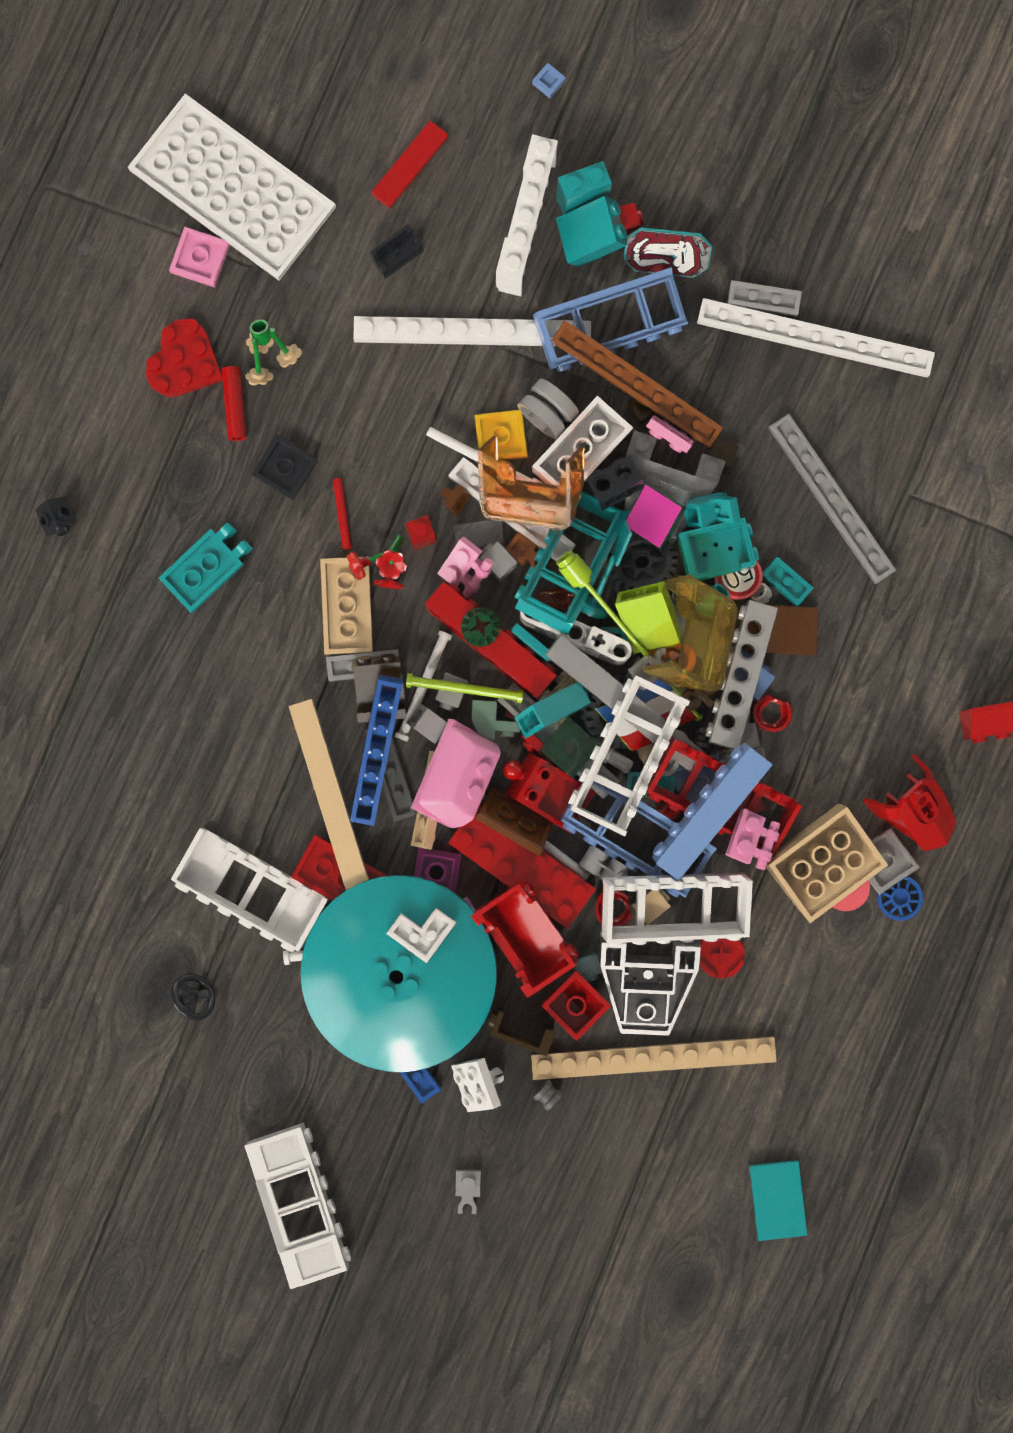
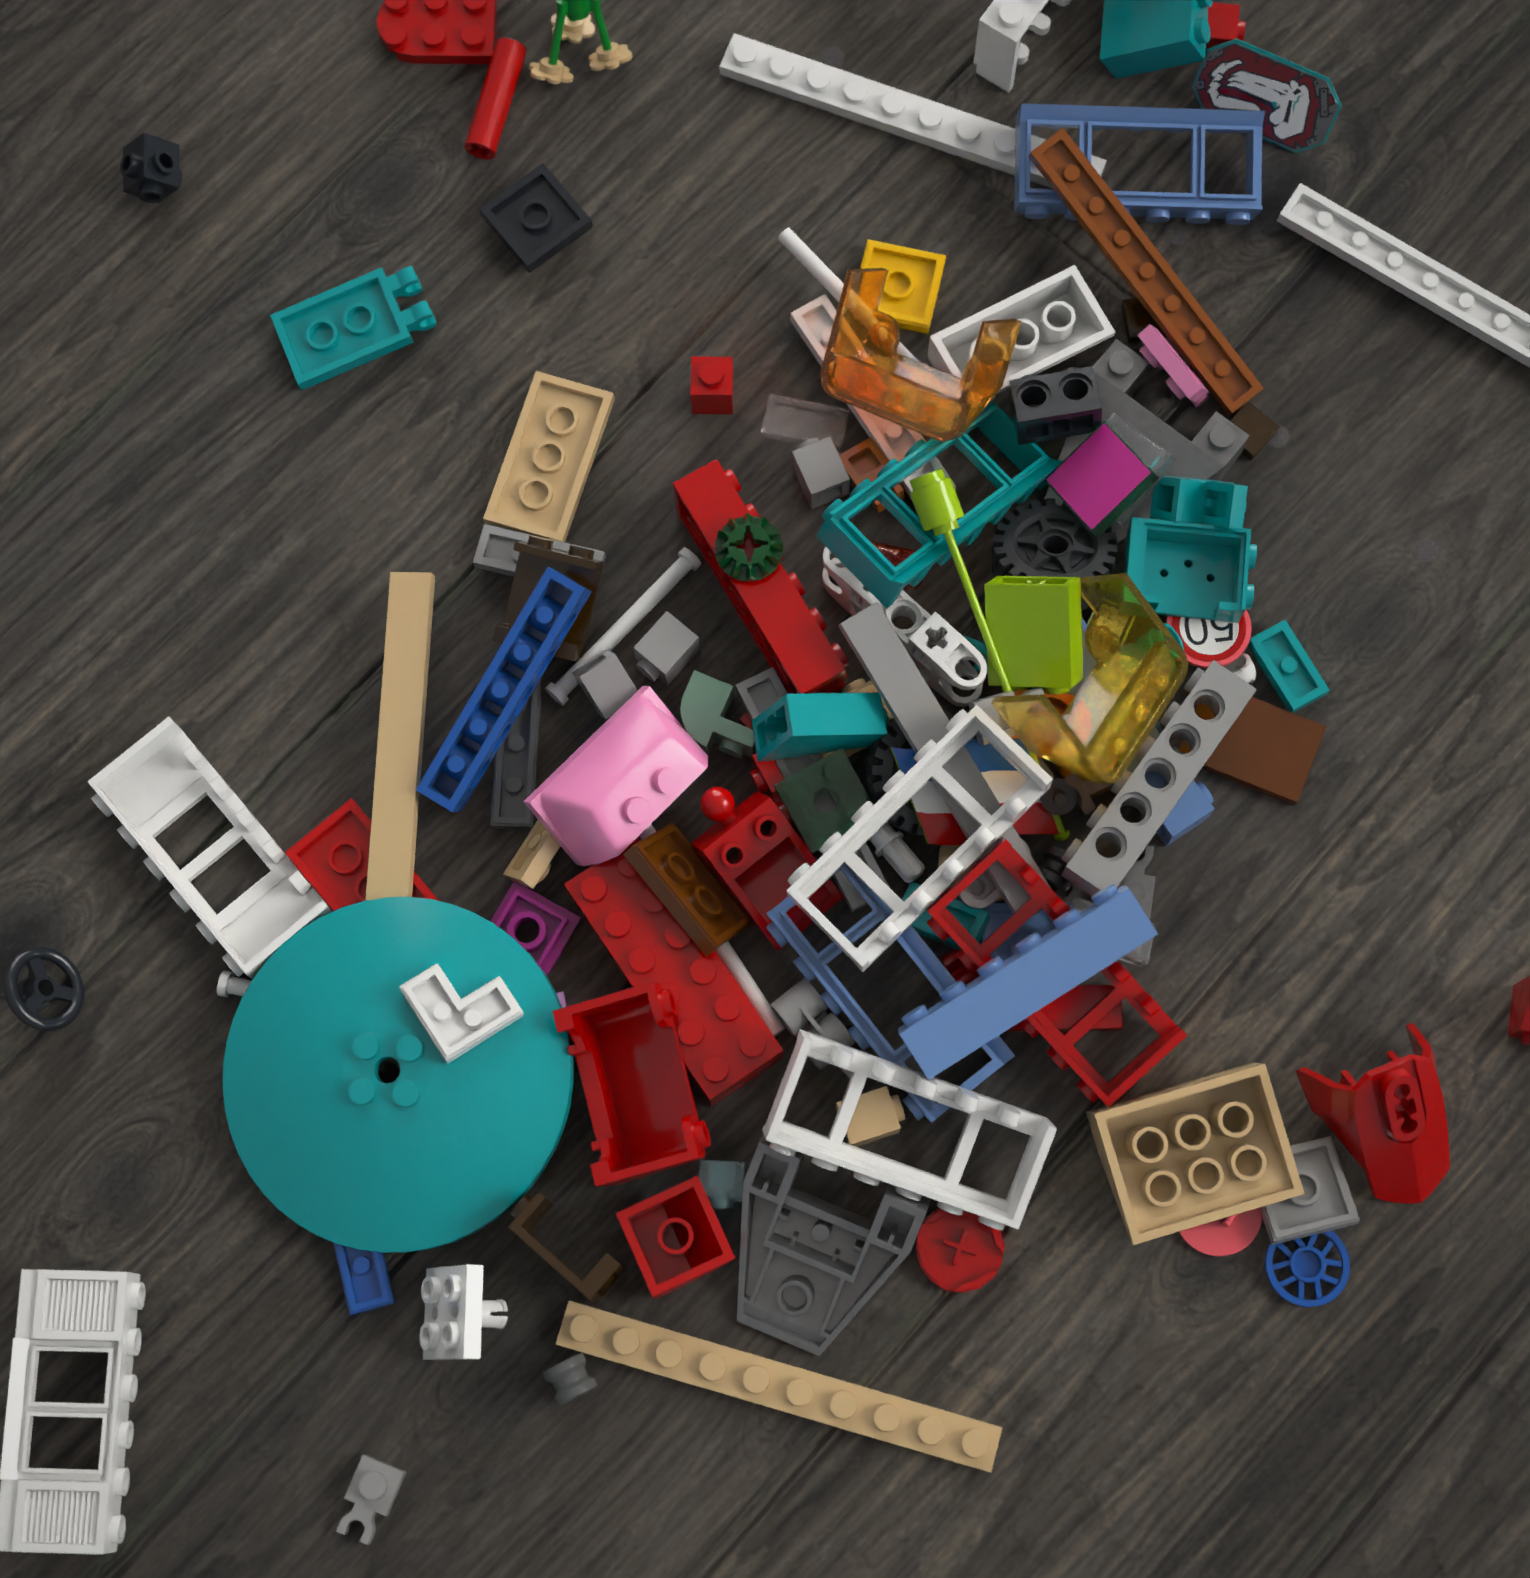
camera: 25 degrees right, 10 degrees down
red bar [333,478,352,550] -> none
red plant [347,535,407,589] -> none
lime bar [406,673,524,704] -> none
bright pink plate [437,537,493,598] -> none
reddish brown tile [440,485,471,516] -> none
teal tile [511,623,552,664] -> none
light grey wheel [517,379,579,439] -> none
teal piece [580,520,632,619] -> none
red piece [595,890,631,926] -> none
bright pink plate [725,809,780,870] -> none
light grey plate [727,280,802,317] -> none
red piece [753,694,792,732] -> none
light grey tile [768,414,896,584] -> none

